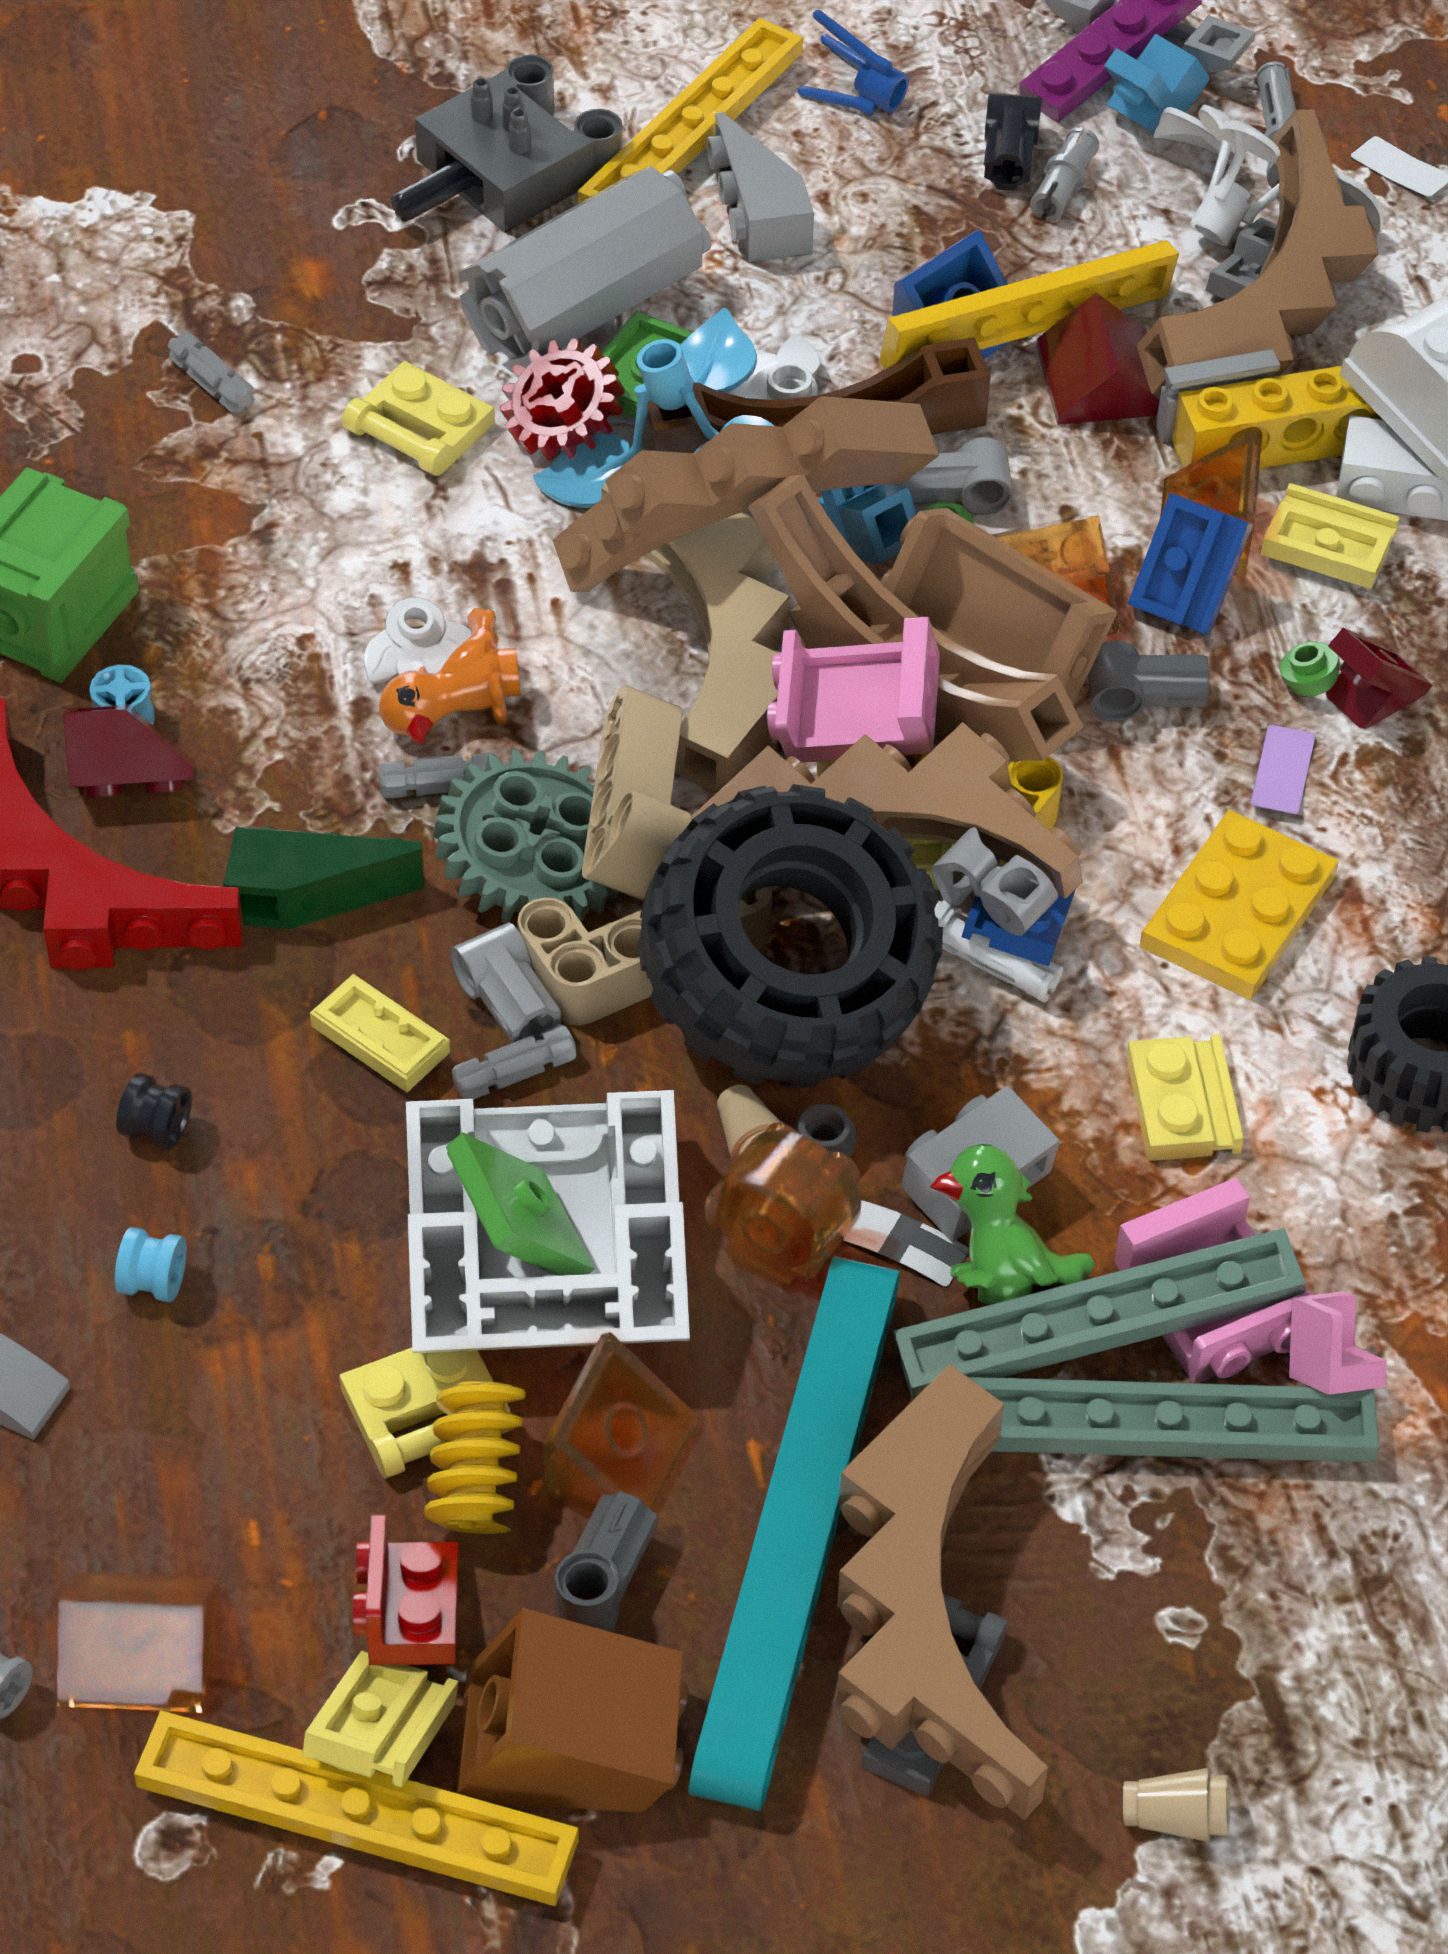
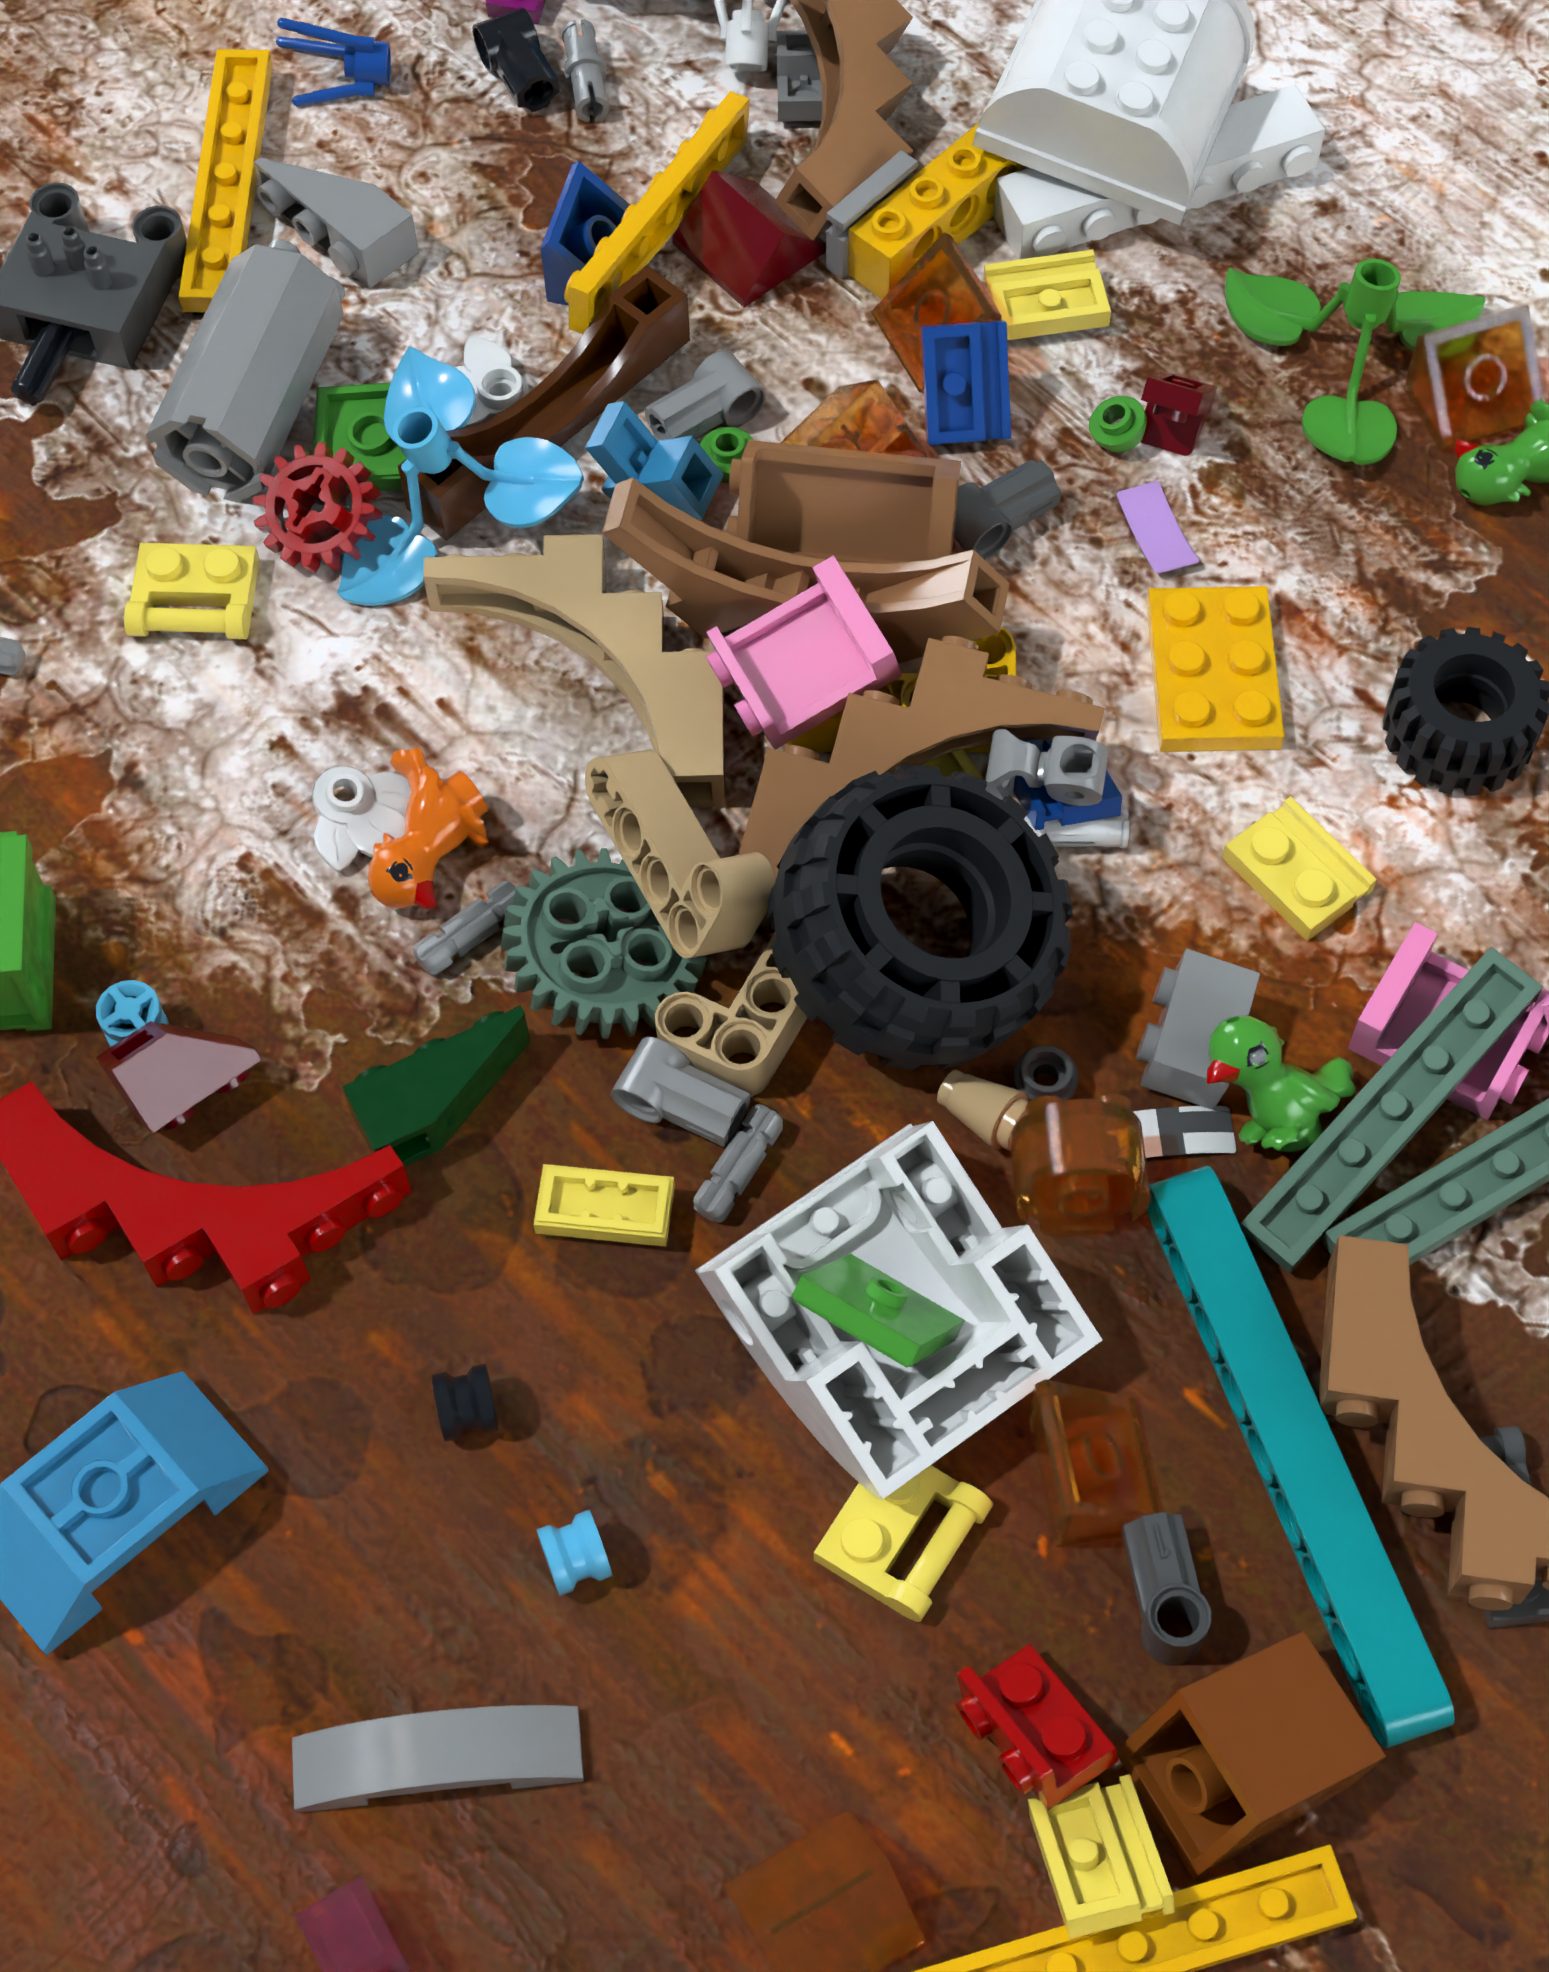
camera: 30 degrees left, 10 degrees up
yellow piece [424,1381,526,1534] -> none
medium nougat arch [553,396,939,592] -> none

